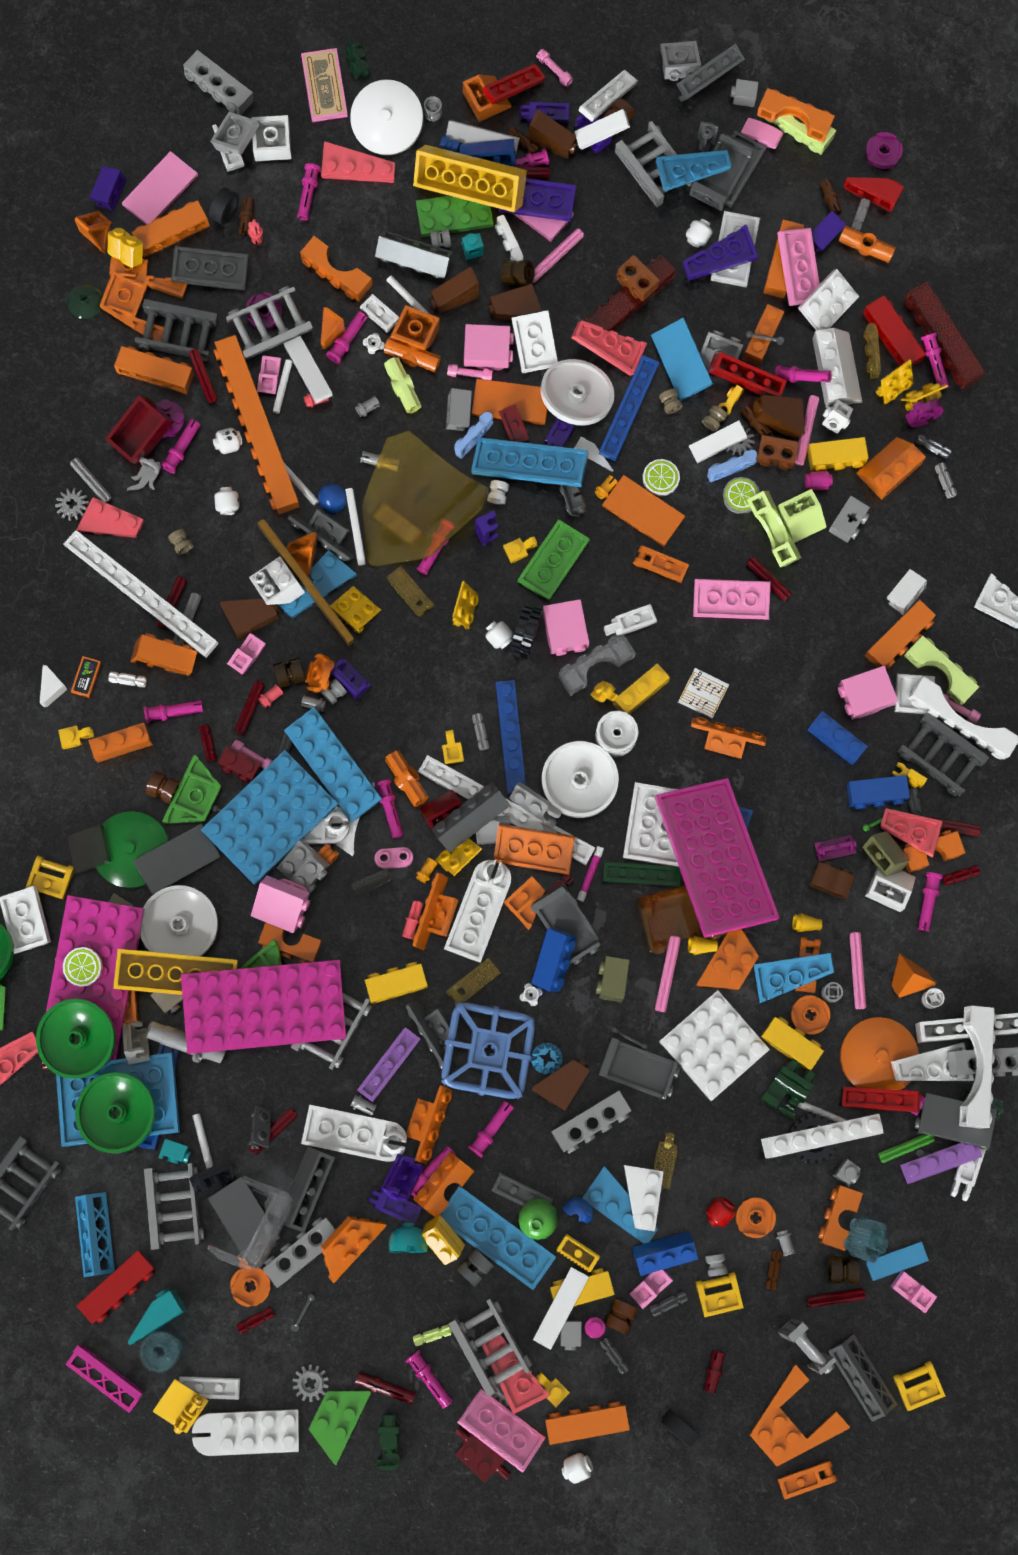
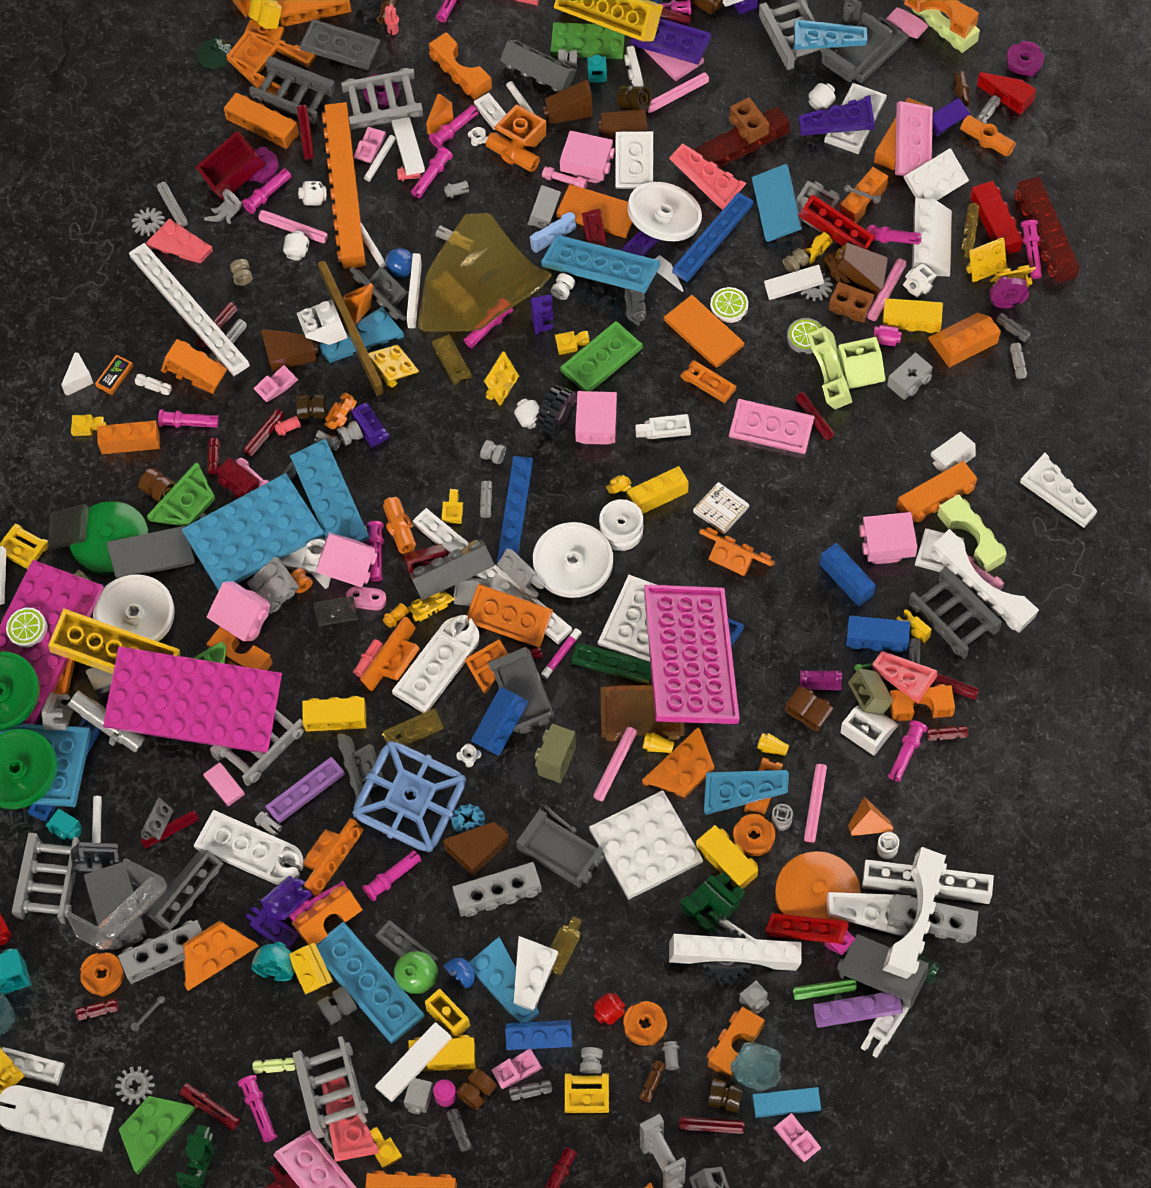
camera: 20 degrees right, 15 degrees down
yellowish green piece [384,357,421,413] -> none
clear arch [558,634,635,696] -> none
light orange pin [595,475,618,499] -> none
dark tan wheel [659,389,683,414] -> none
light blue hinge [707,450,758,482] -> none
none -> bright pink tile [203,763,245,806]
none -> bright pink axle [259,210,328,243]
none -> bright pink brick [316,532,377,587]
none -> dark pink pin [411,147,453,198]
none -> light grey wheel [480,440,506,465]

